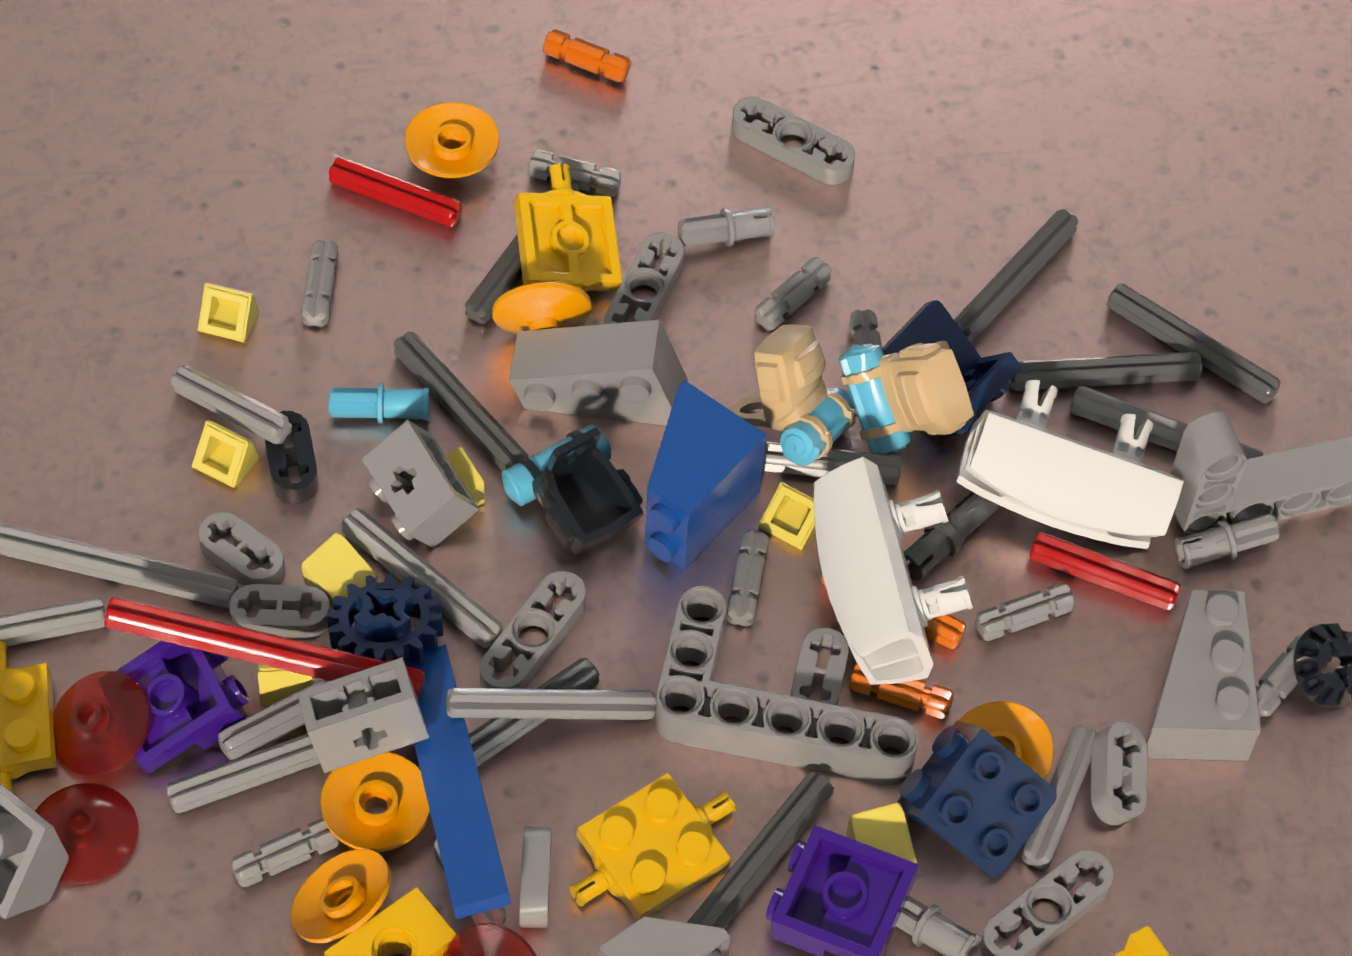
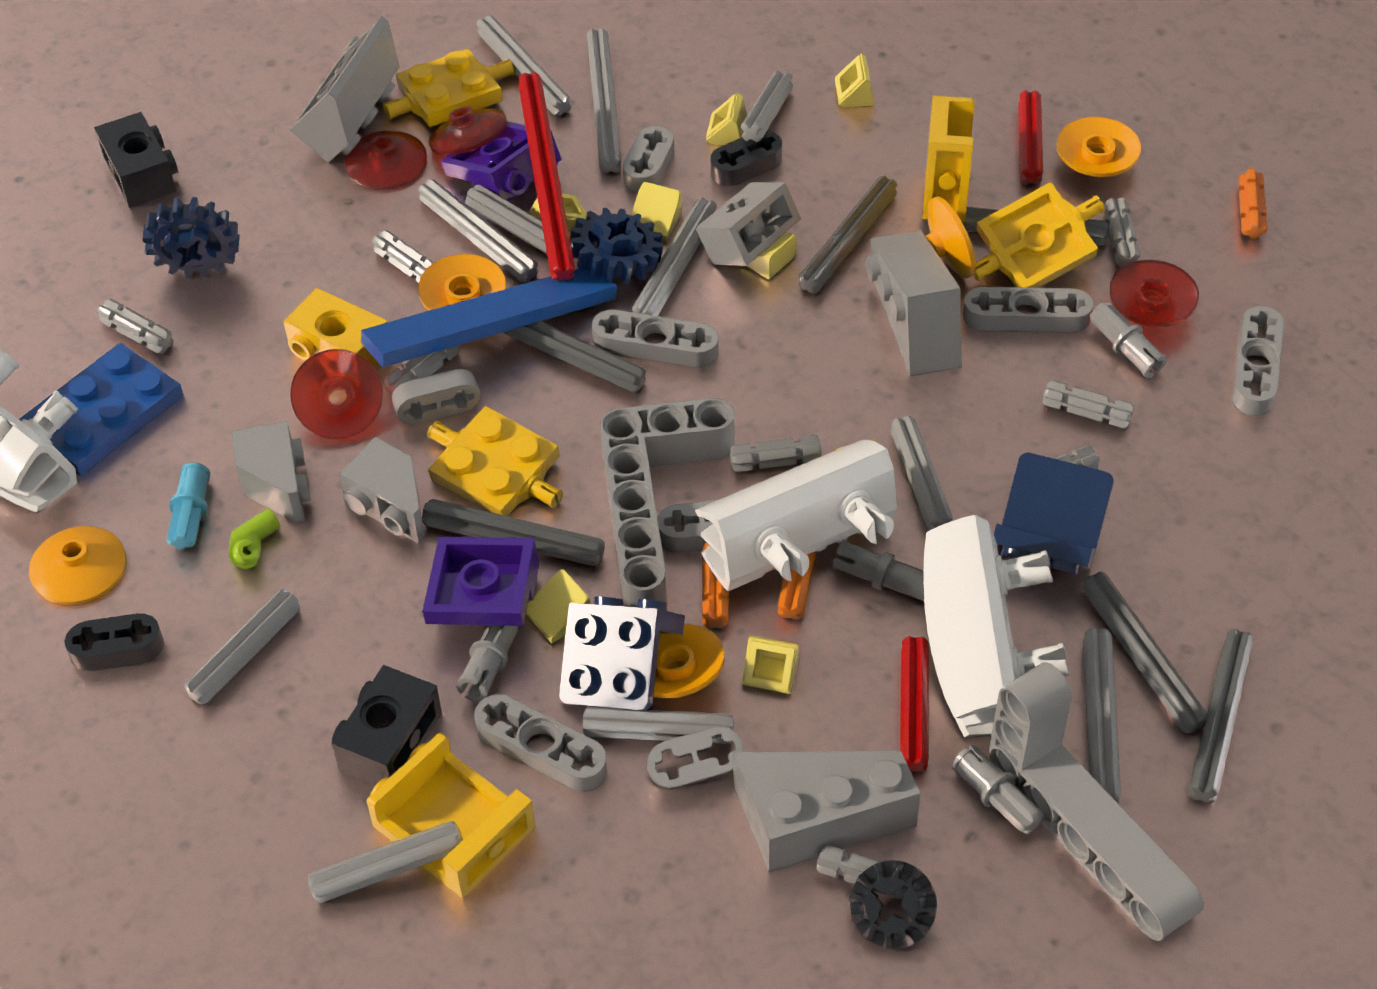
camera: 75 degrees right, 5 degrees down
light grey beam [229,584,330,640] -> none
light orange dish [290,849,391,943] -> none
light grey brick [297,657,429,773] -> none
light grey axle [301,240,339,327] -> none
medium azure axle [329,383,429,423] -> none
light grey axle [446,688,656,720] -> none
black piece [502,424,643,555] -> none
blue slope [645,380,766,571] -> none
tan piece [729,325,858,466] -> none
tan piece [838,341,974,455] -> none
dark grey axle [954,209,1078,342] -> none
light grey axle [975,583,1075,641] -> none
none -> light yellow slope [741,635,800,694]
none -> yellow panel [922,95,975,222]
none -> clear red dish [1109,260,1199,327]

